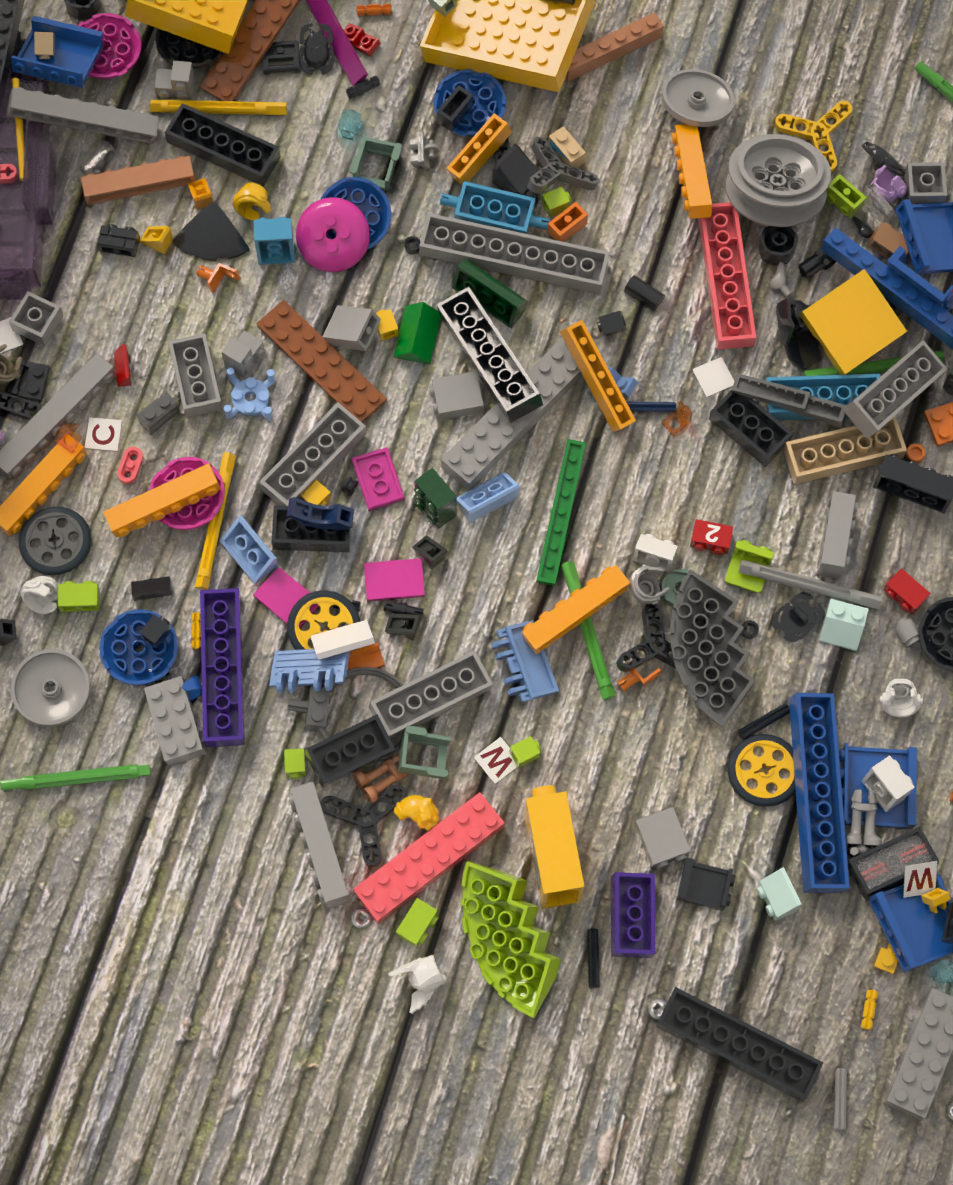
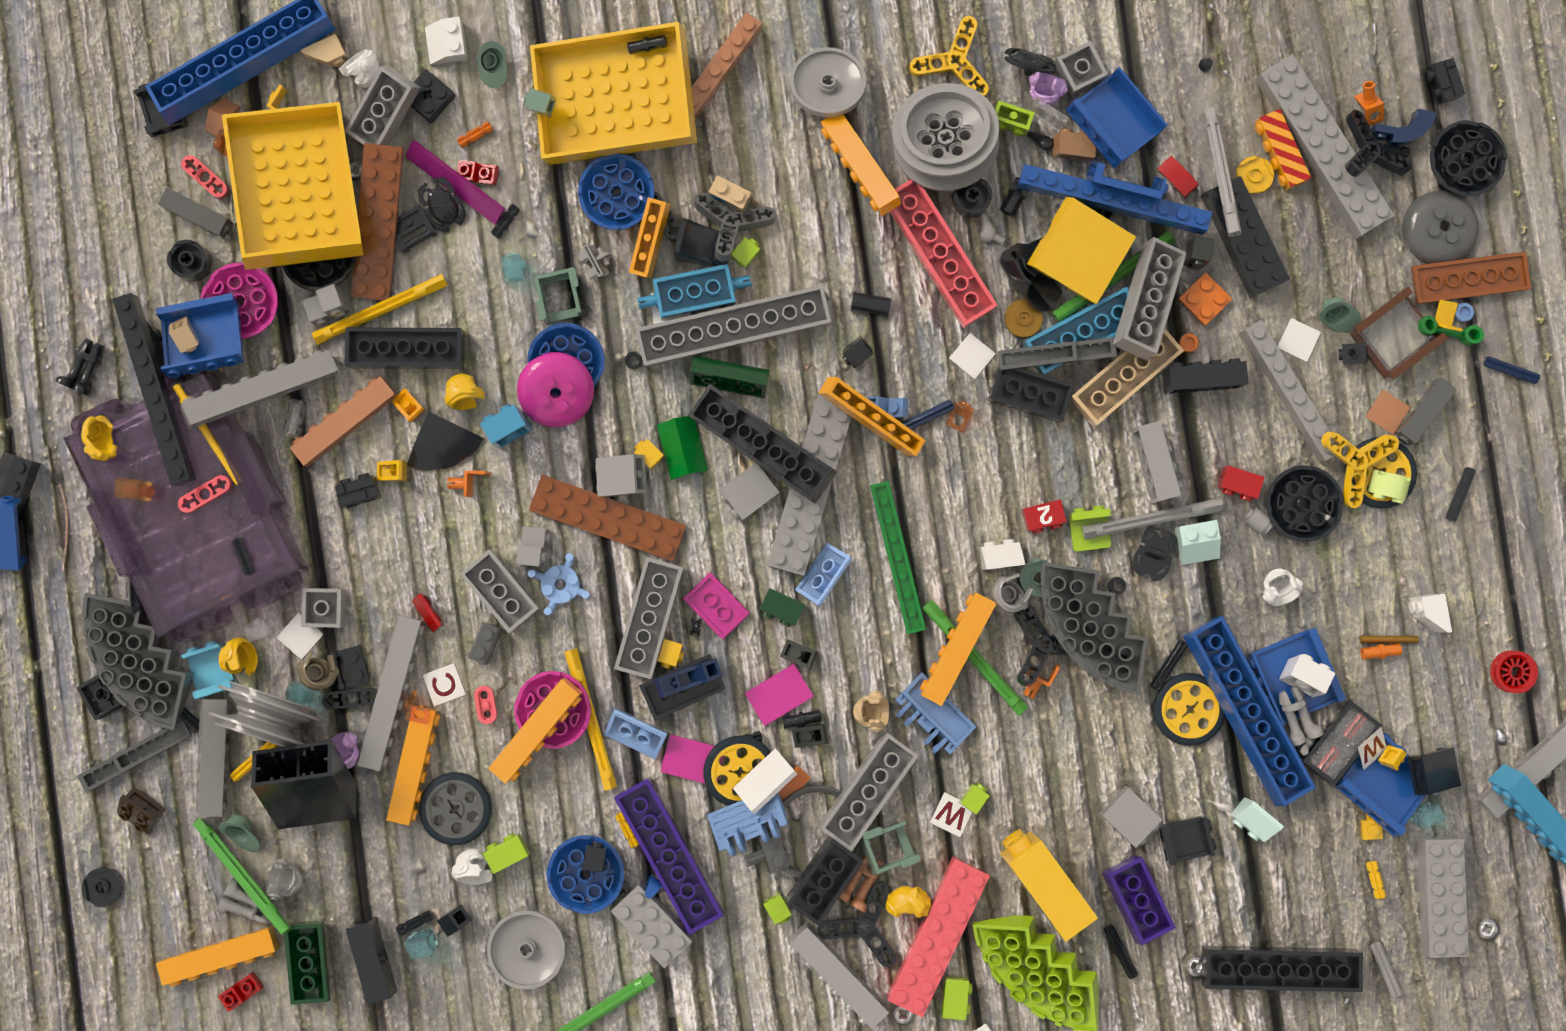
camera: 30 degrees left, 15 degrees up
black slope [131,576,172,601] -> none
black brick [437,85,473,132] -> none
orange brick [547,202,588,242] -> none
none -> tan helmet [853,690,889,732]
none -> pearl gold piece [1004,299,1043,338]

